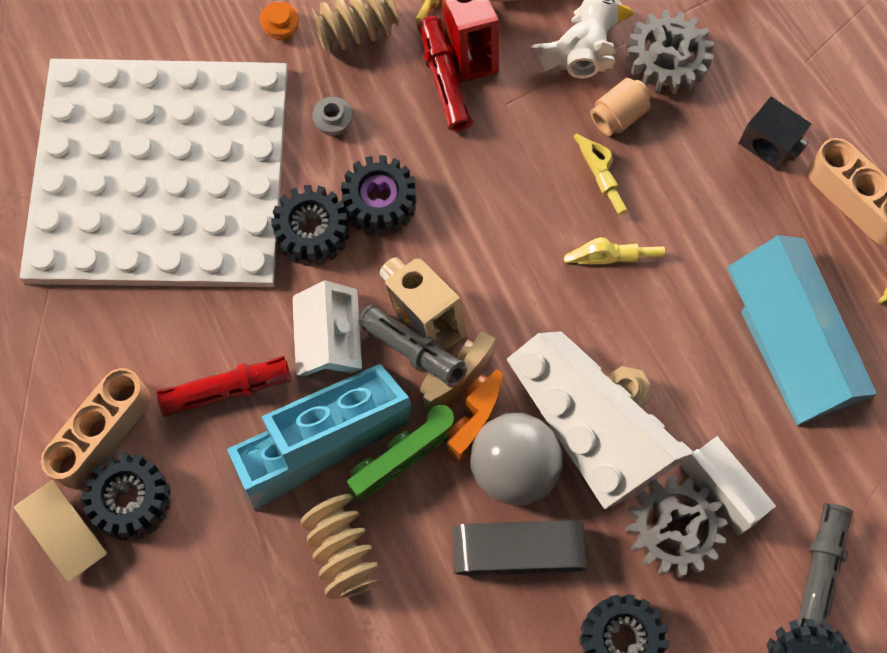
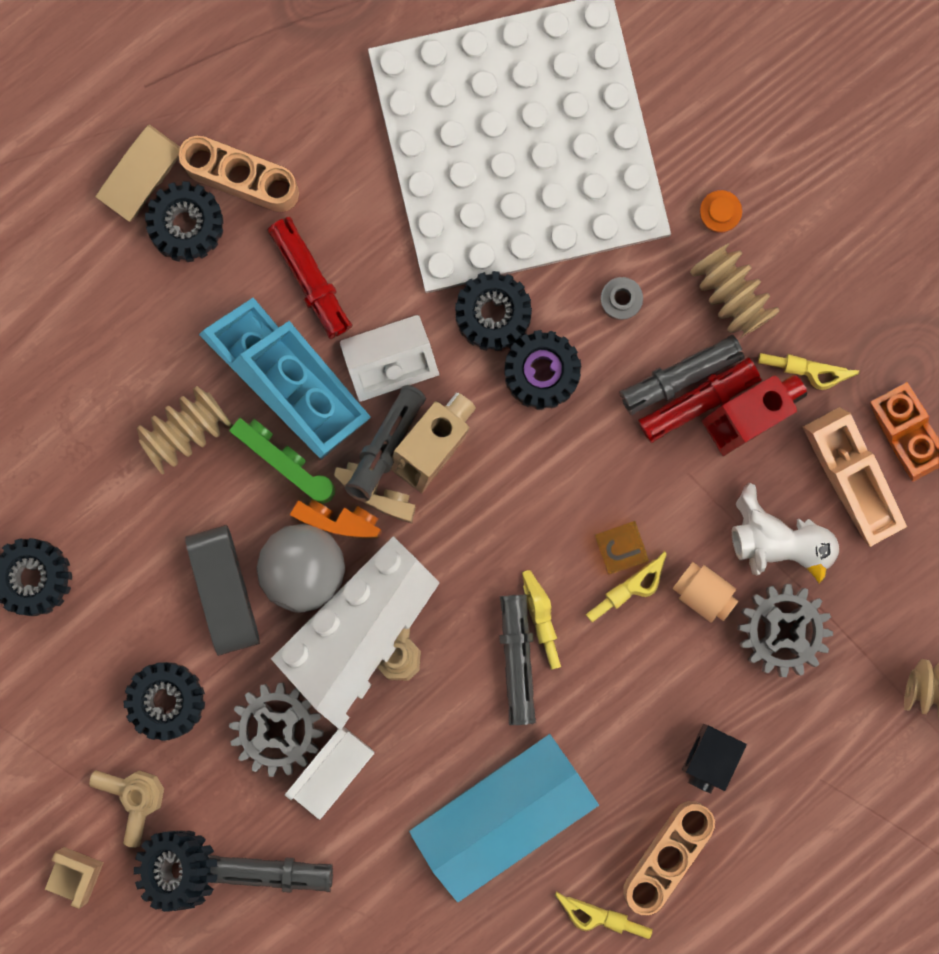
camera: 75 degrees right, 15 degrees up
none -> dark grey pin [499,594,536,725]
none -> clear yellow tile [594,521,649,575]
none -> dark grey pin [619,335,745,416]

